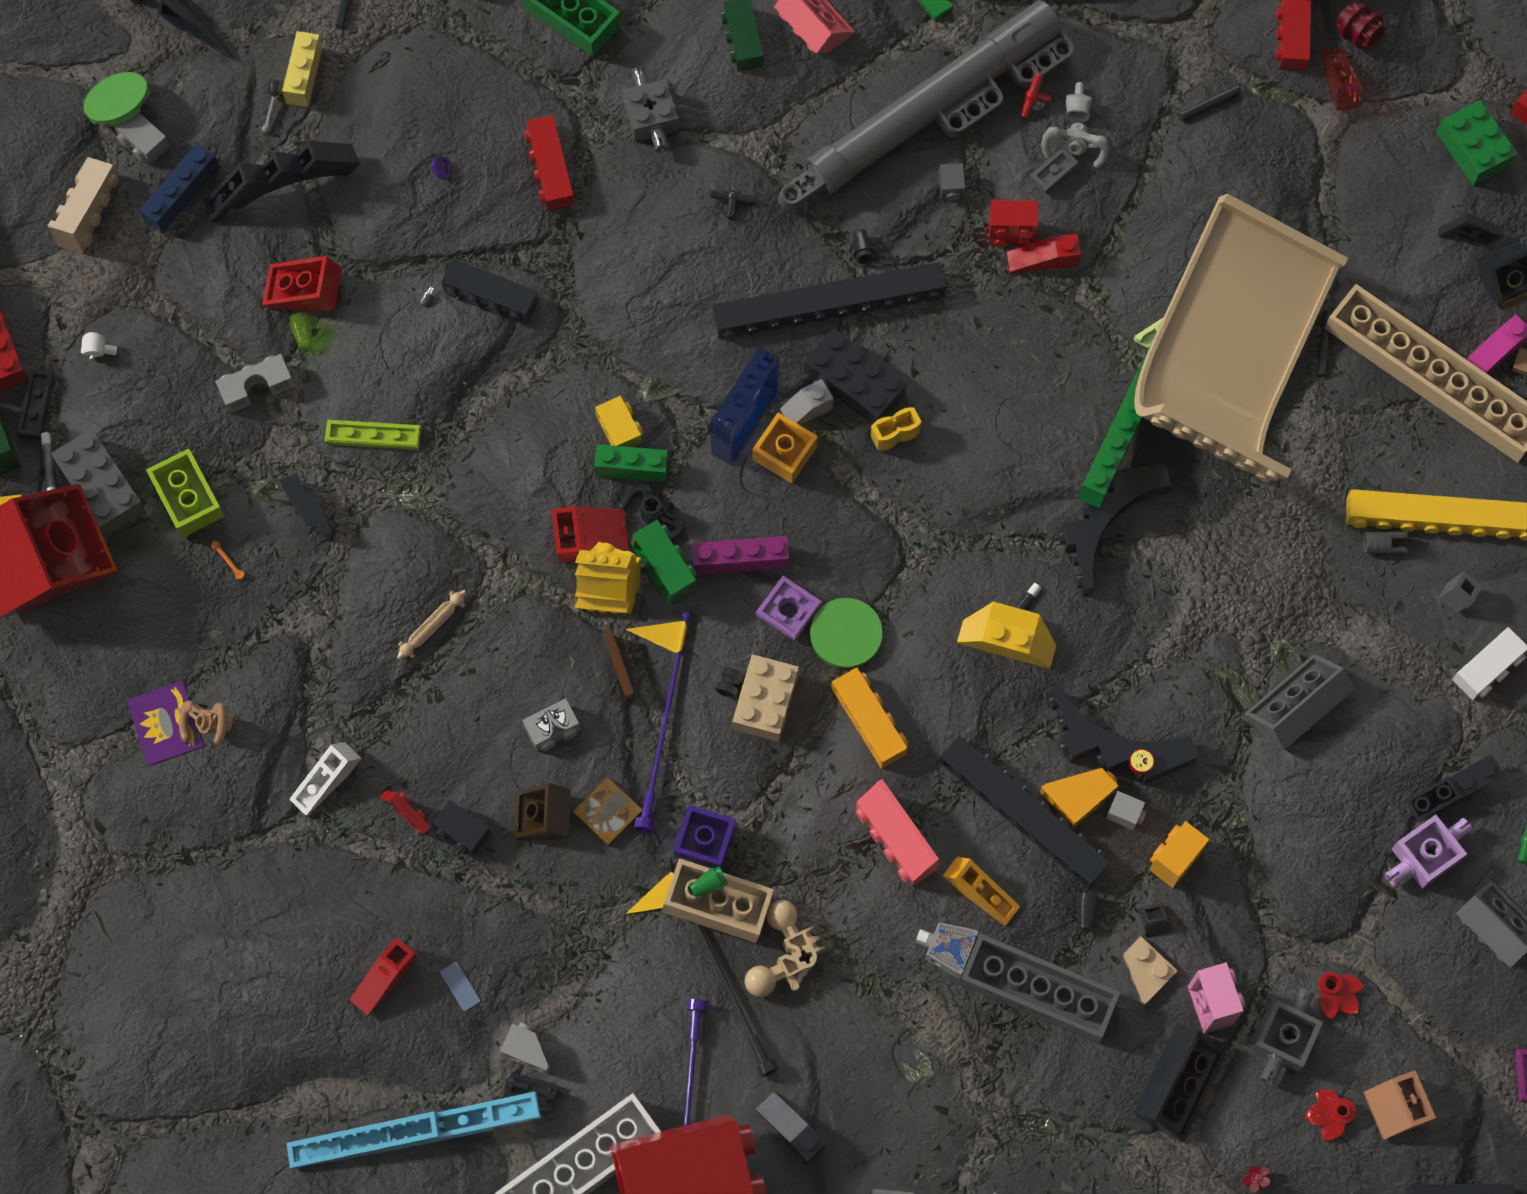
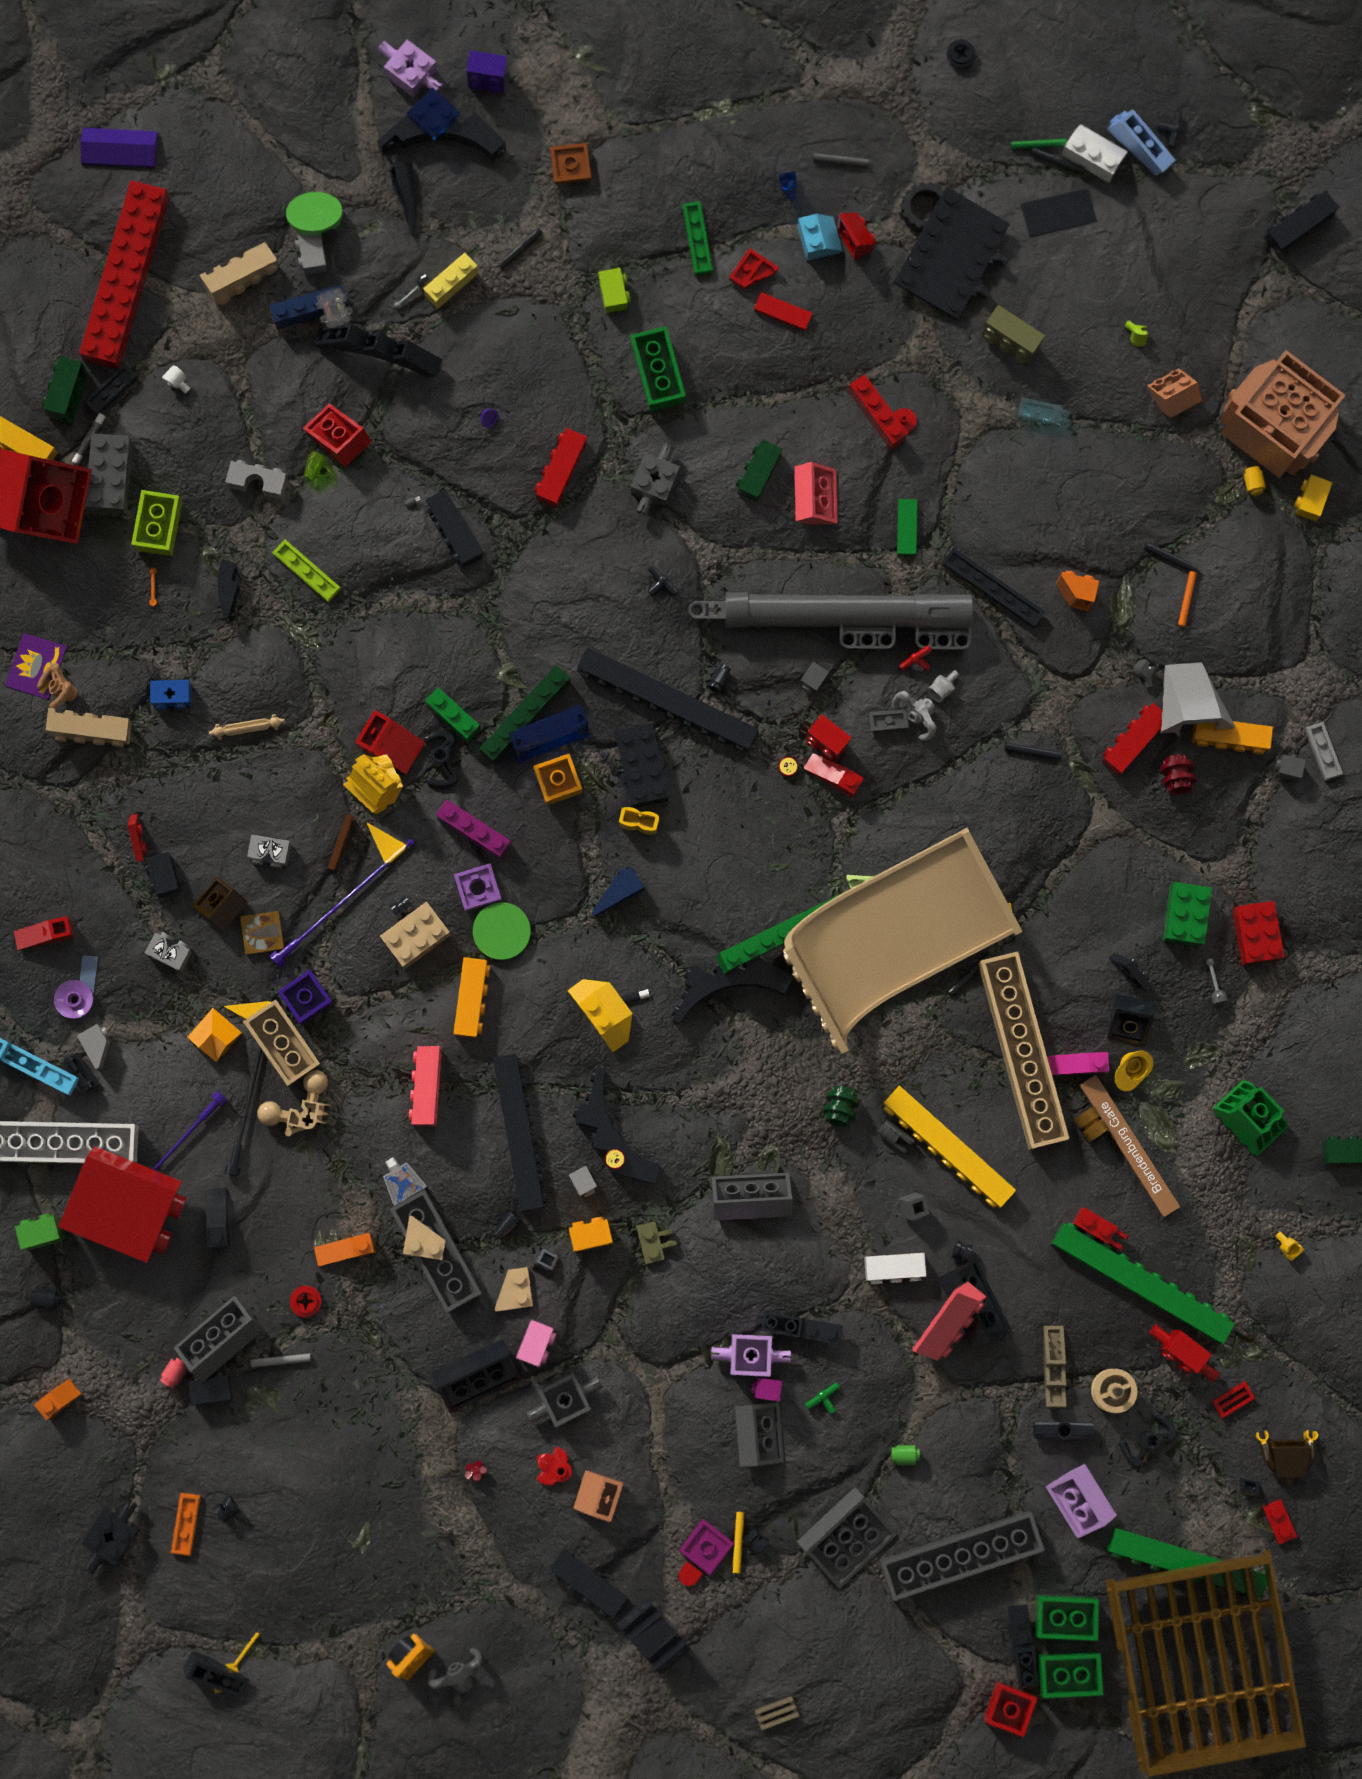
camera: 30 degrees right, 10 degrees up
white slope [289,742,361,816] -> none
yellow brick [595,396,644,447] -> none
green brick [631,520,697,604] -> none
green cone [689,866,728,899] -> none
light grey slope [780,379,833,425] -> none
light orange slope [943,857,1020,926] -> none
light orange slope [1040,768,1118,829] -> none
red plate [1318,972,1363,1019] -> none
clear red slope [1321,48,1361,111] -> none
none -> tan wedge [46,708,132,747]
none -> medium lavender dish [54,980,93,1019]
none -> light grey brick [145,932,192,972]
none -> blue brick [150,680,192,710]
none -> light orange slope [188,1008,242,1062]
none -> red gear [290,1286,322,1317]
none -> orange slope [314,1233,376,1267]
none -> clear piece [315,288,353,328]
none -> tan wing [403,1216,446,1260]
none -> dark green brick [479,665,571,765]
none -> dark blue slope [592,867,644,918]
none -> olive hinge [636,1221,677,1264]
none -> magenta slope [751,1378,782,1401]
none -> light yellow tile [779,757,798,777]
none -> dark green piece [822,1086,860,1127]

